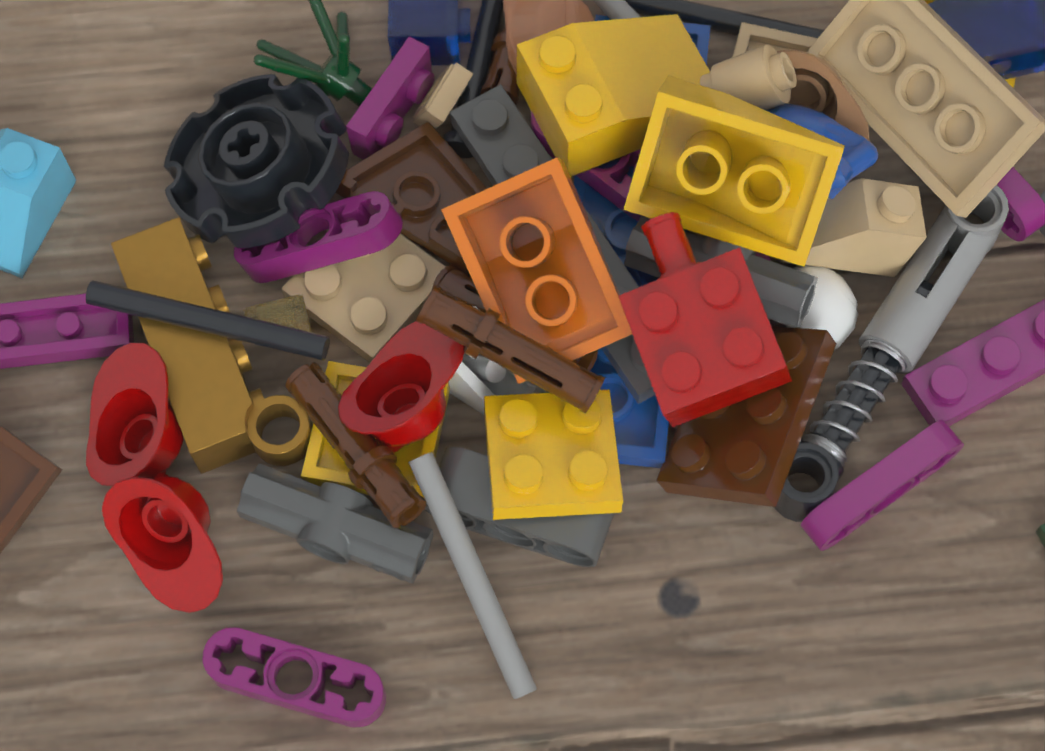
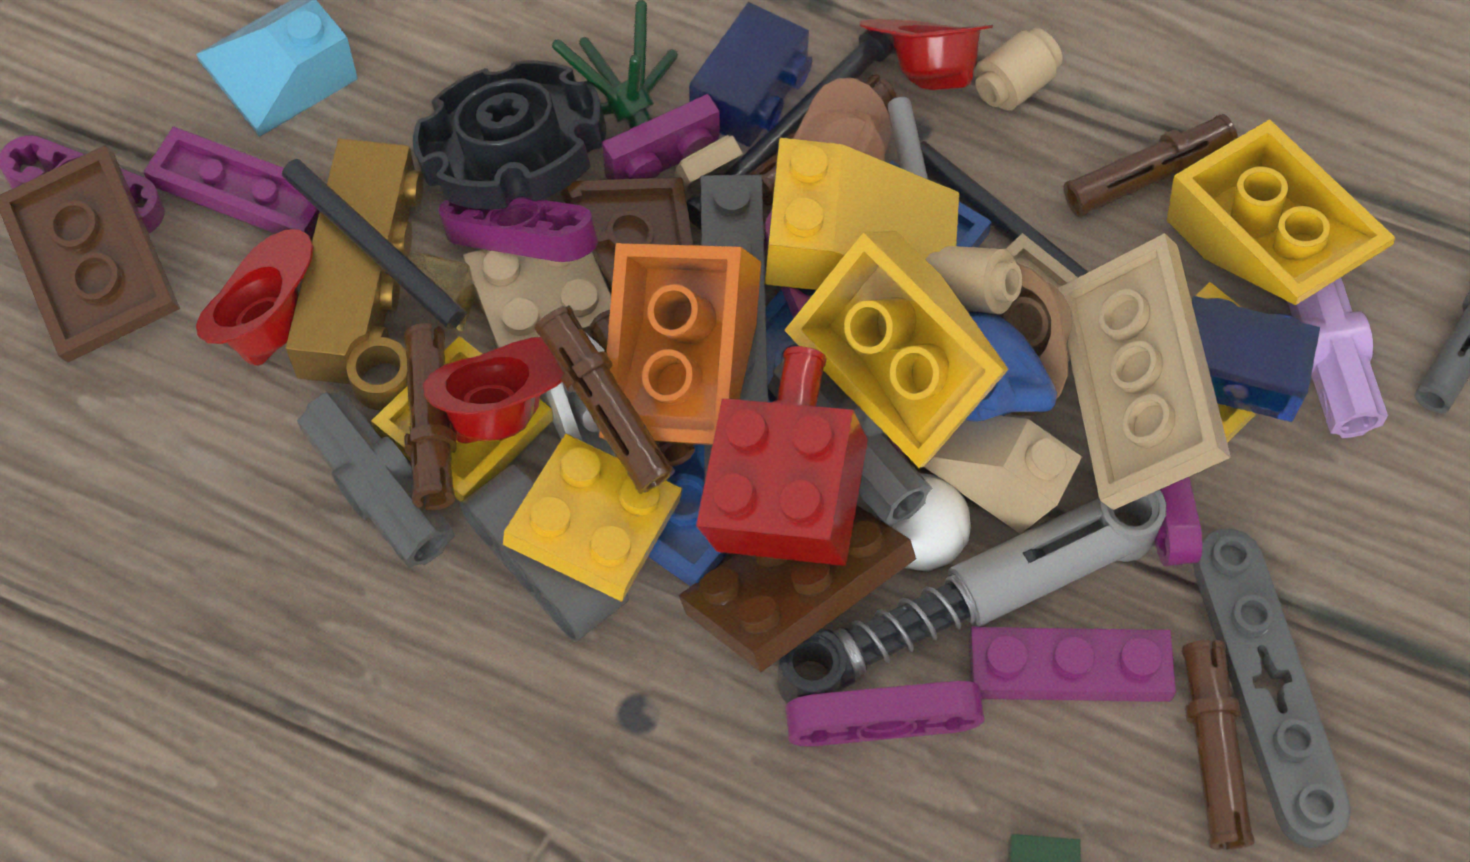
camera: 25 degrees right, 5 degrees down
red piece [102,472,223,613] -> none
magenta beam [202,627,386,728] -> none
light grey bar [409,452,537,699] -> none

